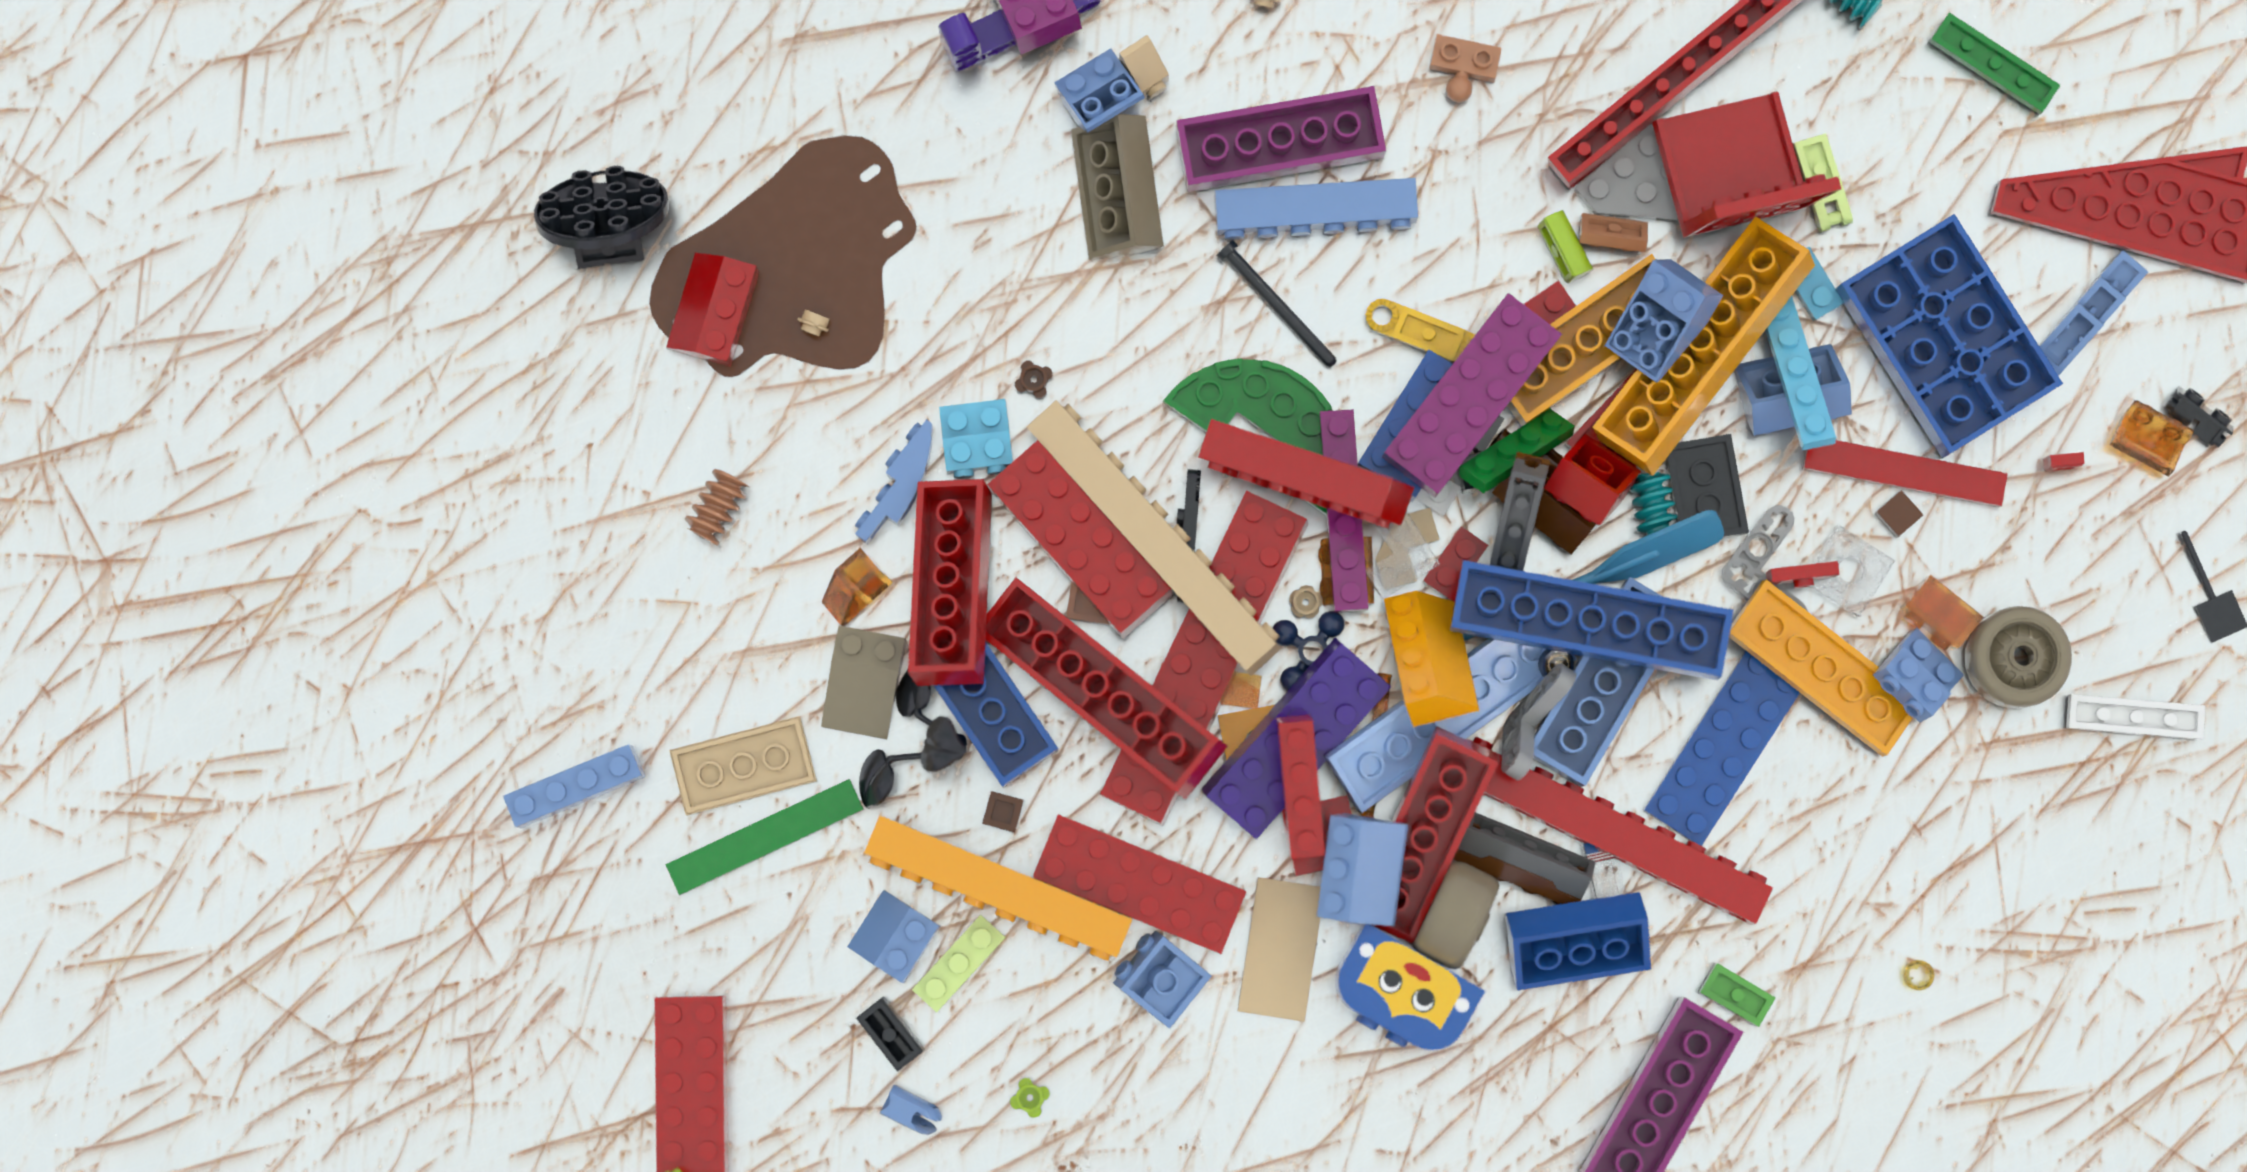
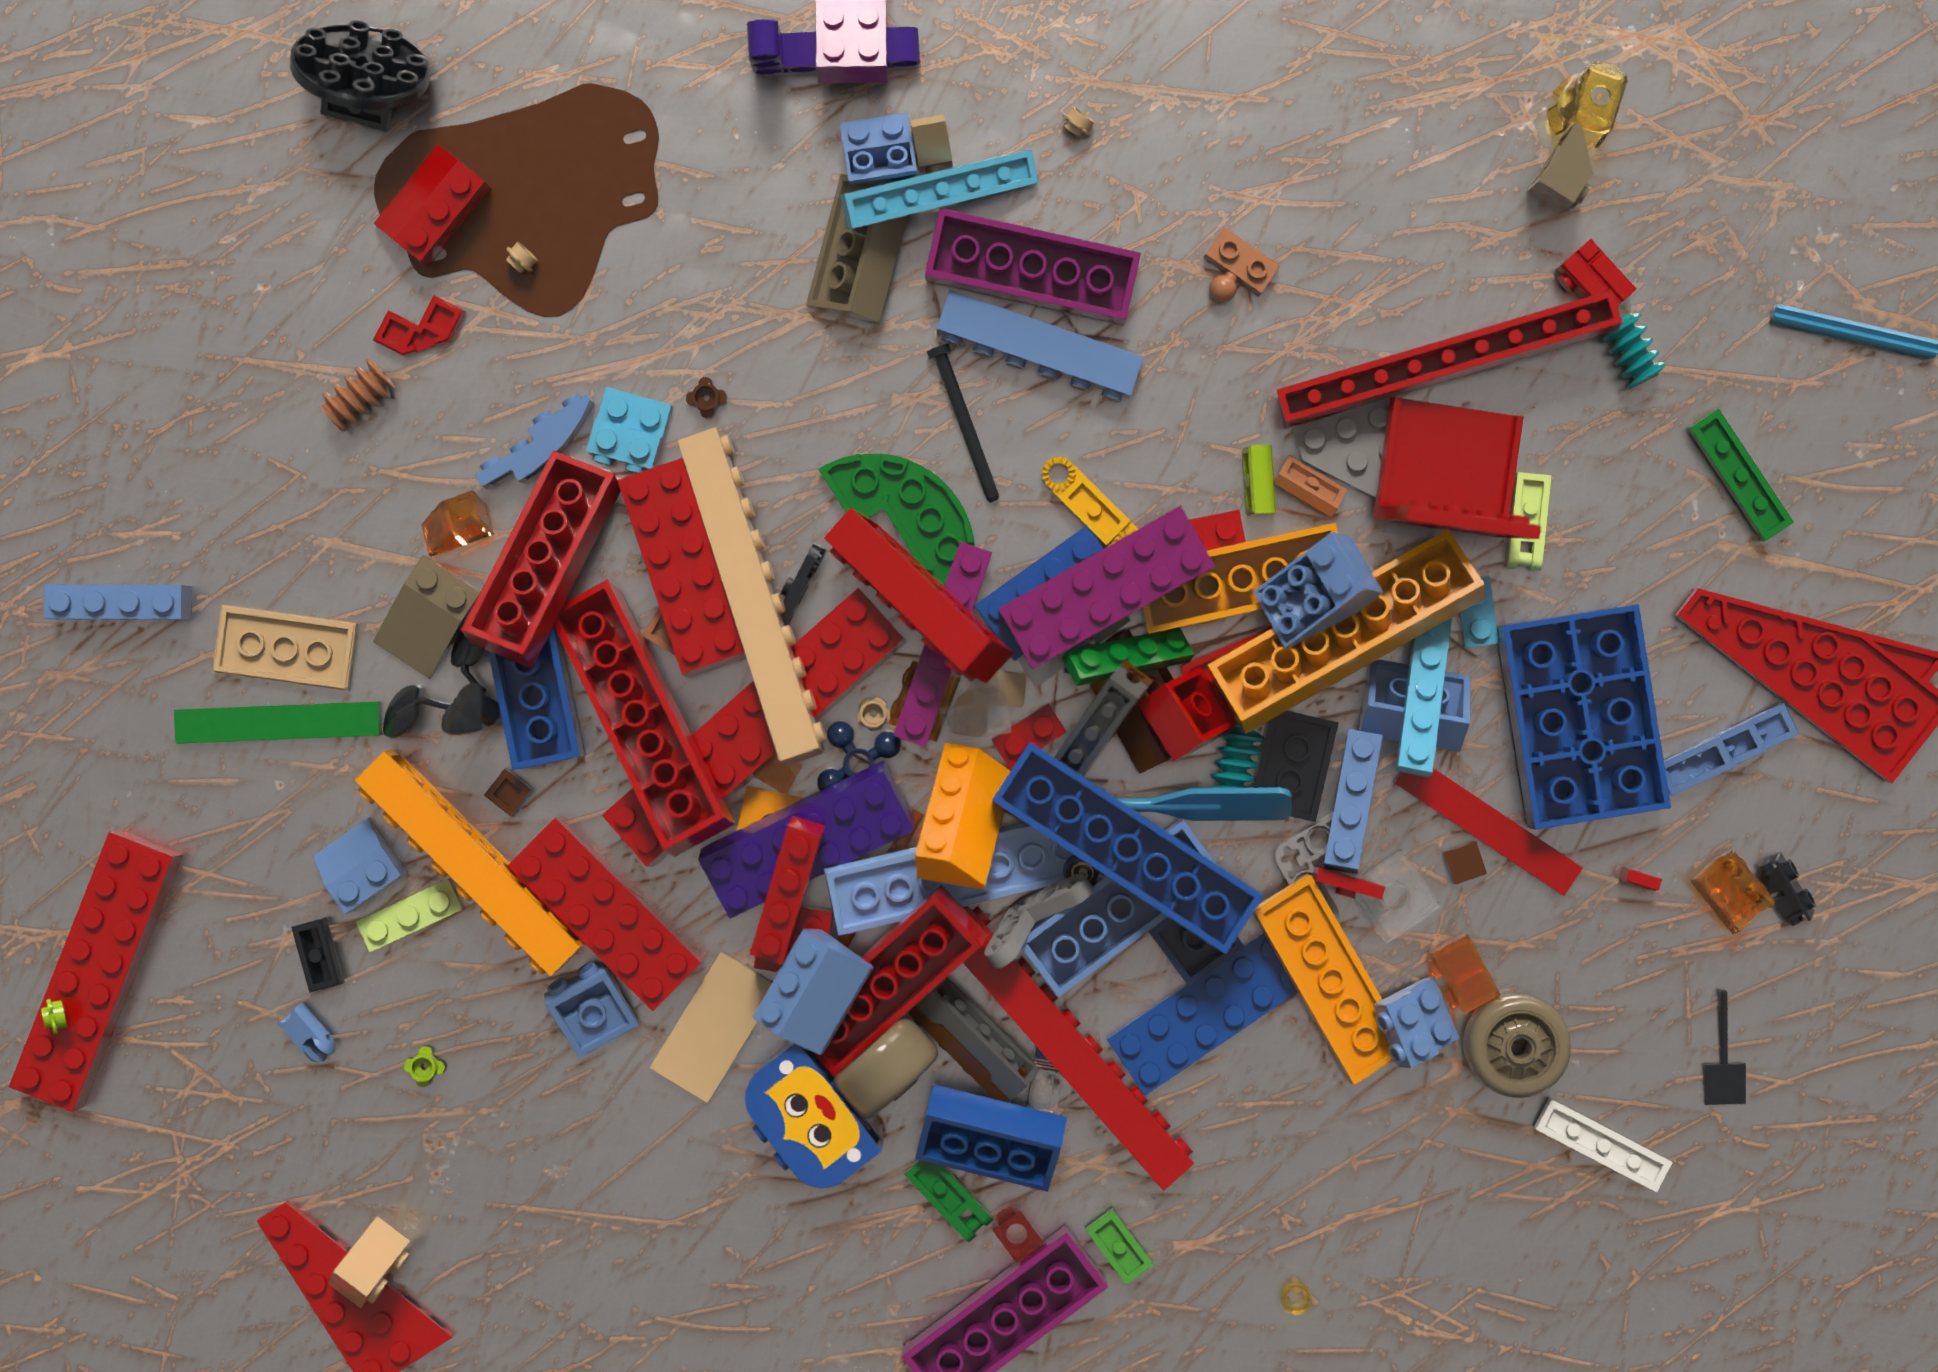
camera: 25 degrees right, 5 degrees up
none -> red tile [373,295,466,357]
none -> medium azure plate [840,149,1039,229]
none -> green plate [904,1160,994,1243]
none -> clear red brick [992,1205,1045,1264]
none -> dark blue brick [1148,917,1244,987]
none -> medium blue brick [1324,729,1383,874]

